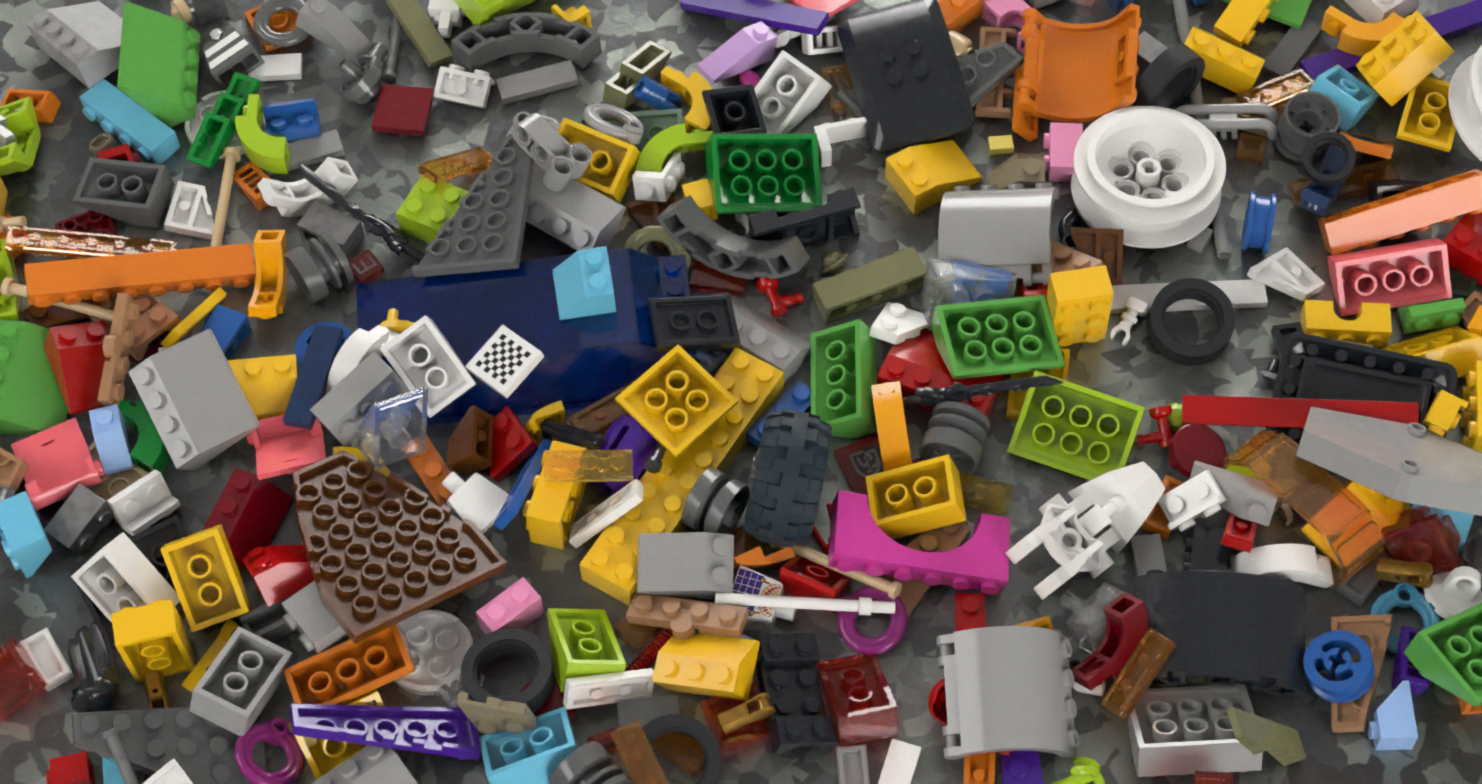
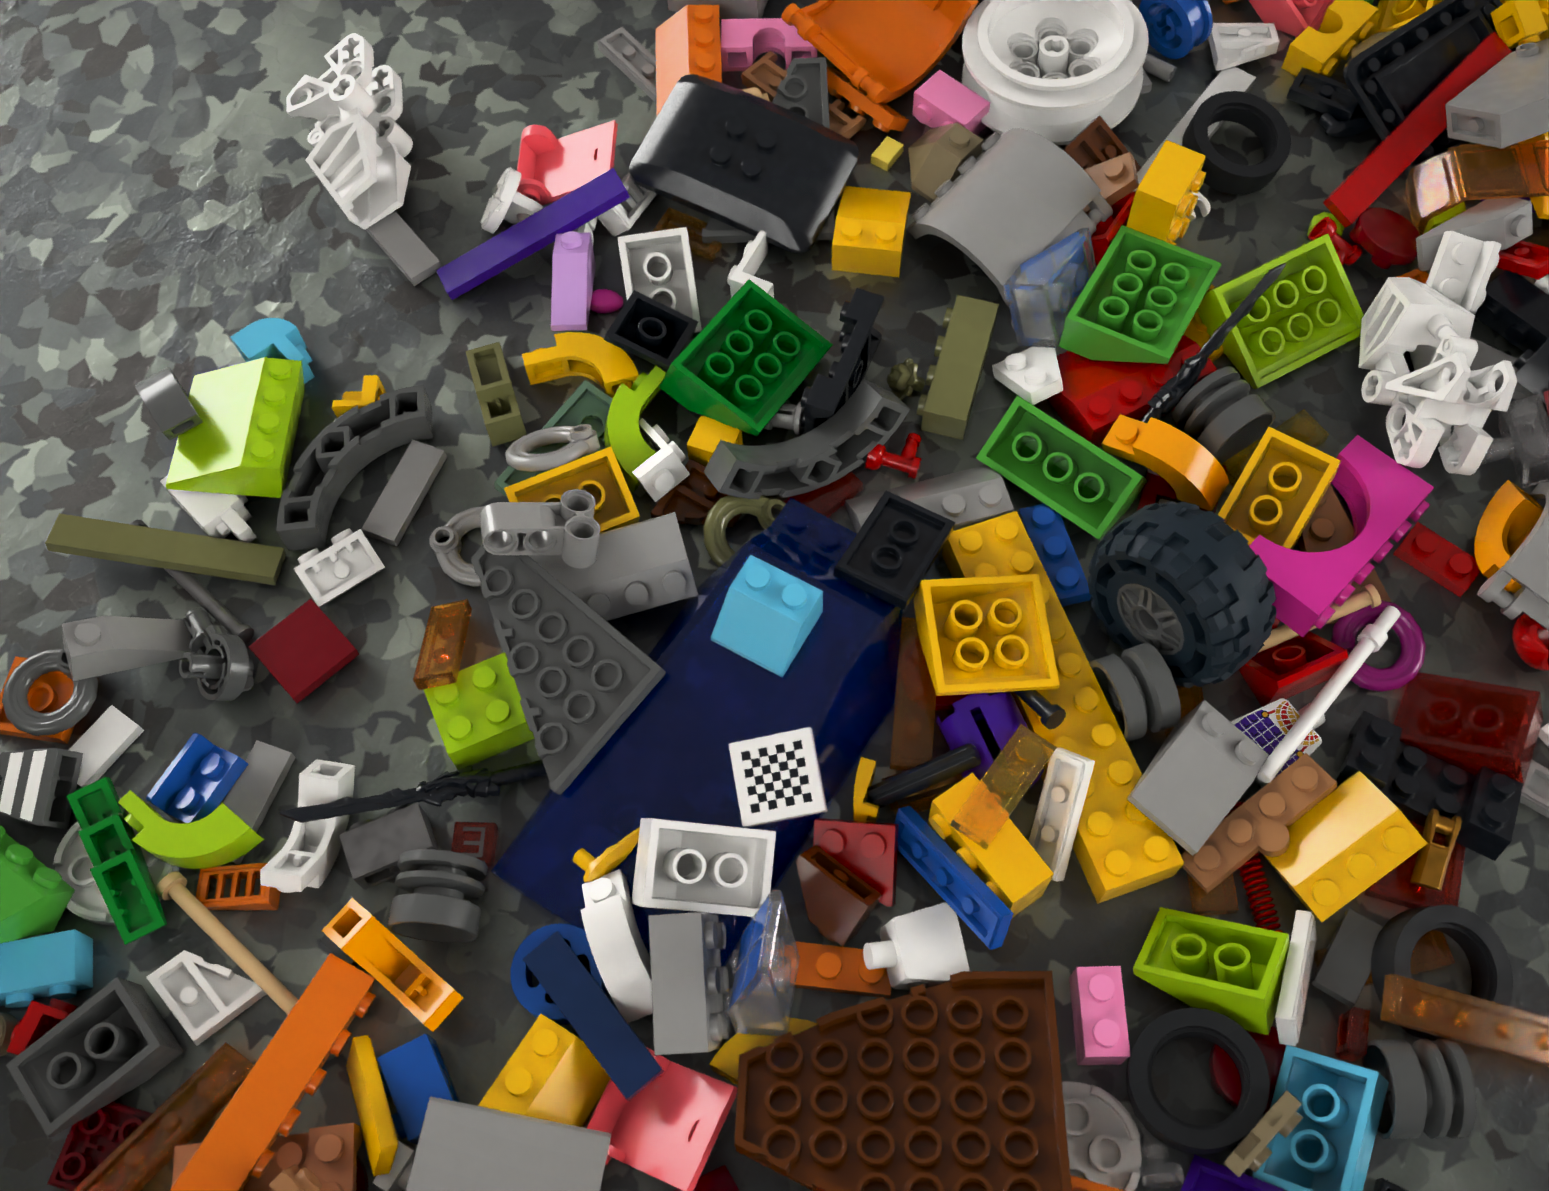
camera: 50 degrees left, 5 degrees up
blue hinge [634,76,683,110] -> none
orange slope [733,546,795,569] -> none

